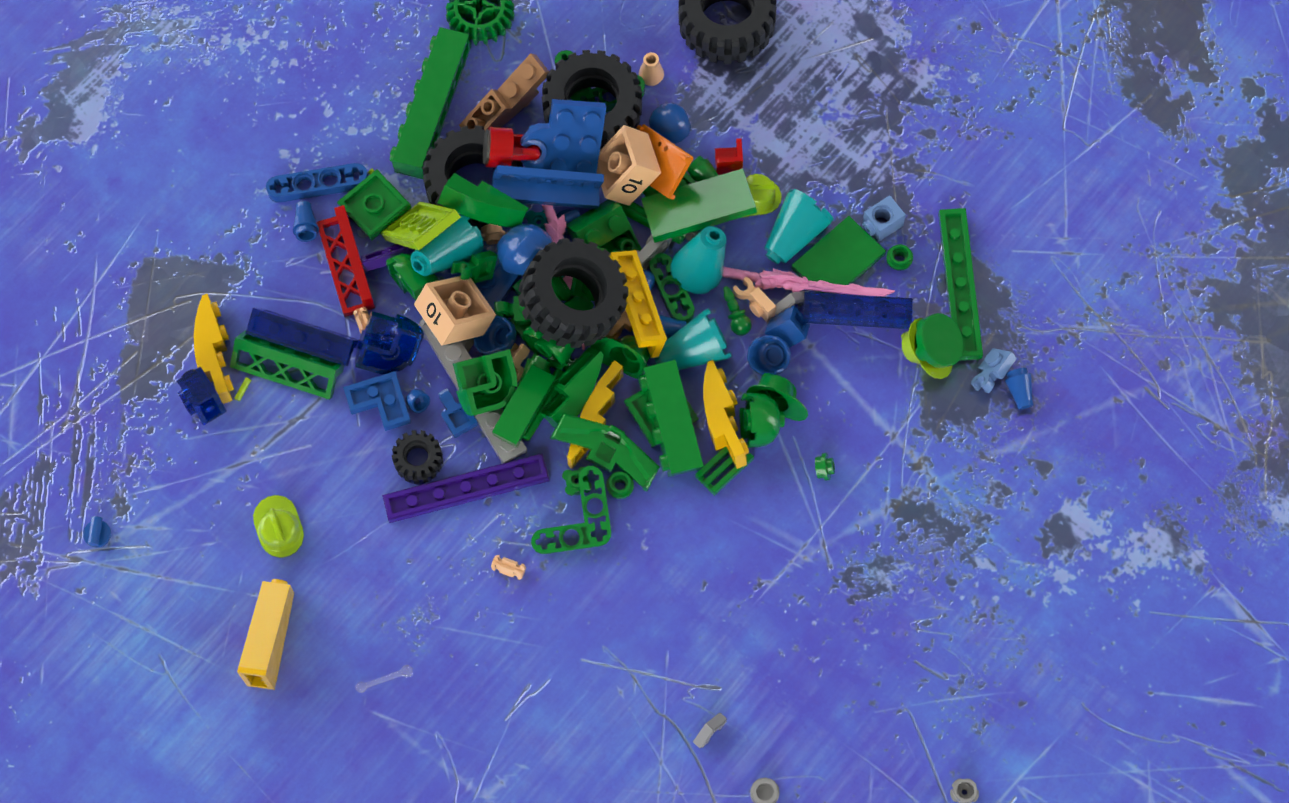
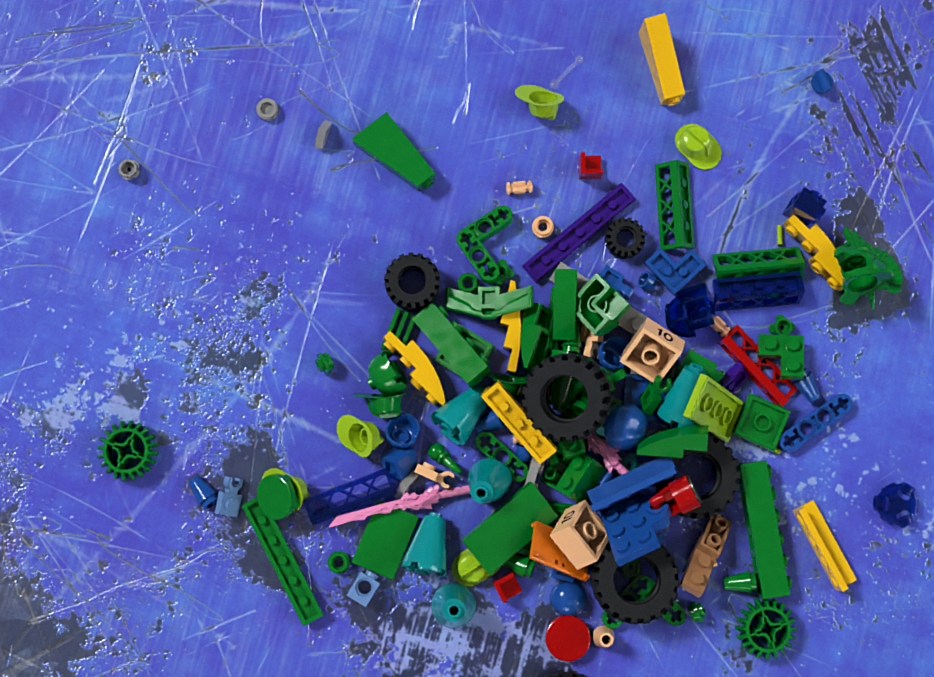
camera: 145 degrees right, 15 degrees up
none -> green gear [97,420,159,481]
none -> lime piece [337,414,384,458]
none -> green slope [352,112,435,191]
none -> black tyre [384,252,440,311]
none -> teal cone [431,583,476,628]
none -> lime piece [515,85,564,120]
none -> light nougat plate [532,216,554,238]
none -> red tile [545,615,591,662]
none -> red panel [578,152,603,179]
none -> green fence [655,160,695,251]
none -> green plate [687,600,706,623]
none -> green cone [723,571,757,593]
none -> green plate [758,334,804,380]
none -> green plate [768,315,795,335]
none -> yellow fence [792,500,857,592]
none -> green piece [834,227,904,310]
none -> clear blue piece [873,482,919,528]

